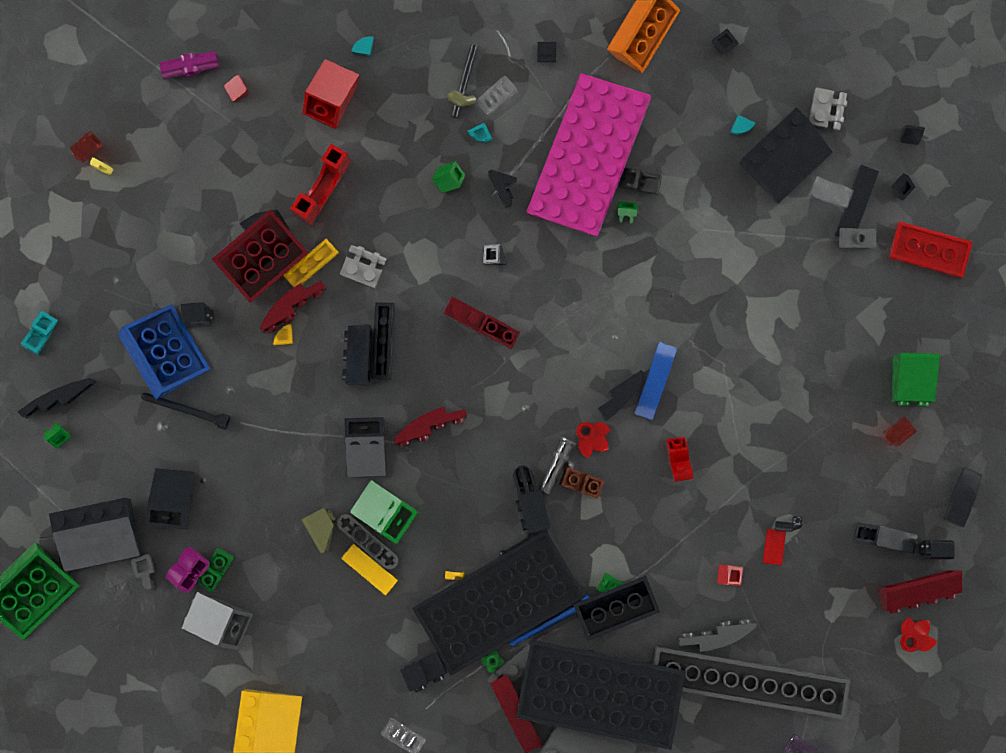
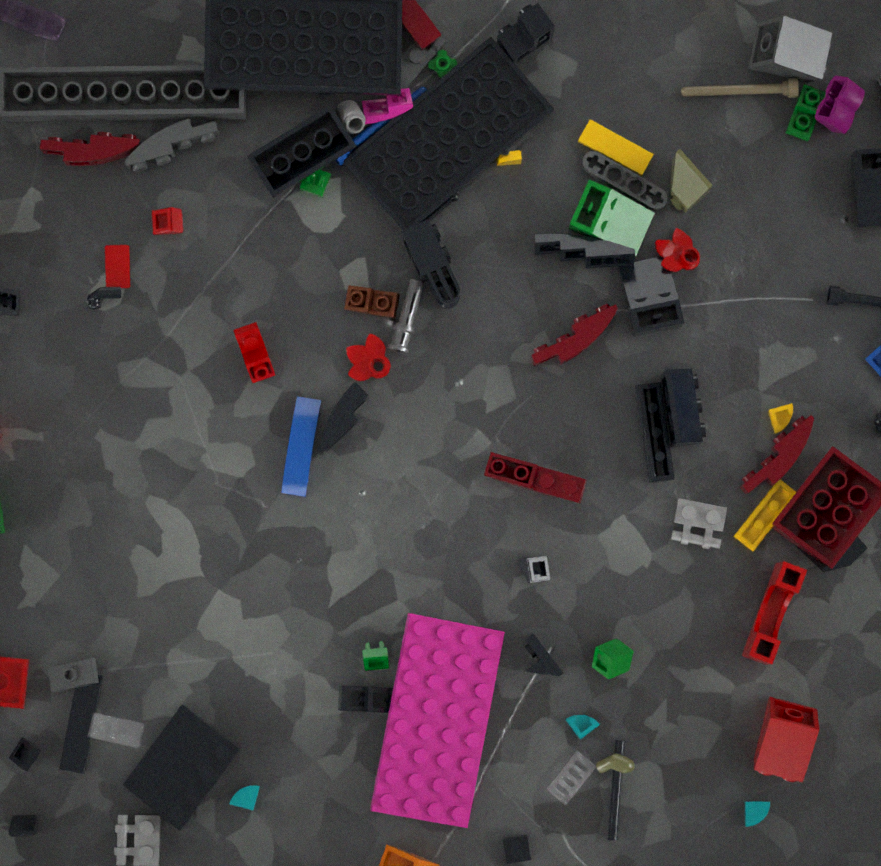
camera: 170 degrees right, 0 degrees up
none -> dark red slope [40,132,141,166]
none -> light grey brick [336,100,366,133]
none -> dark pink slope [362,88,413,124]
none -> black slope [534,234,635,269]
none -> red plate [655,228,700,272]
none -> dark tan piece [681,78,798,98]

